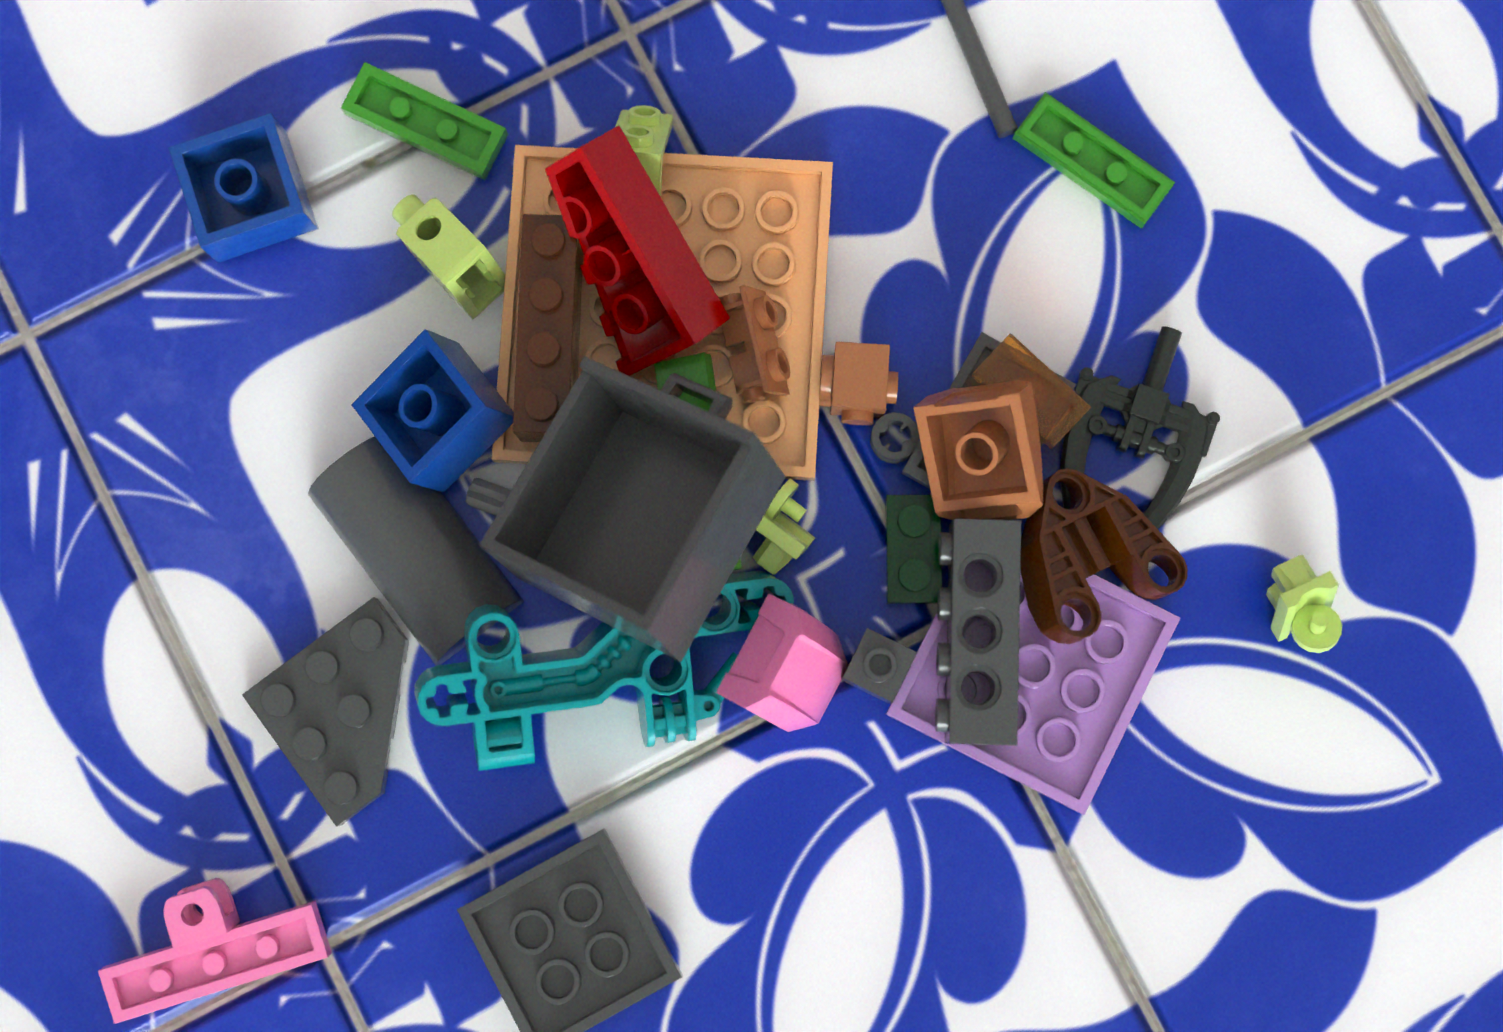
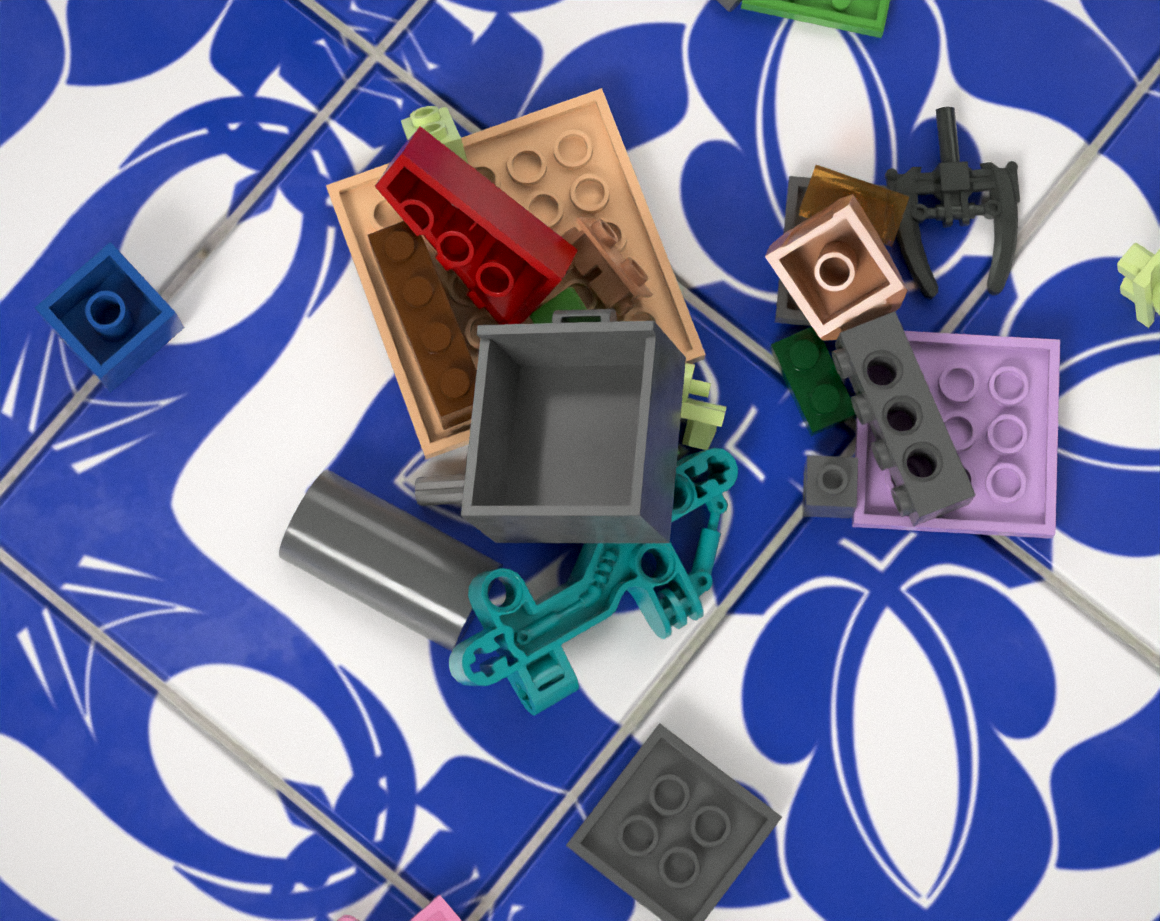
camera: 30 degrees left, 5 degrees down
dark grey plate [242,597,409,827] -> none
bright green plate [341,62,508,180] -> none
blue brick [351,329,514,492] -> none
yellowish green torso [392,195,505,319] -> none
bright pink slope [716,594,848,732] -> none
nougat brick [819,342,898,425] -> none
dark grey bush [870,412,919,464] -> none
reddish brown connector [1020,468,1188,644] -> none

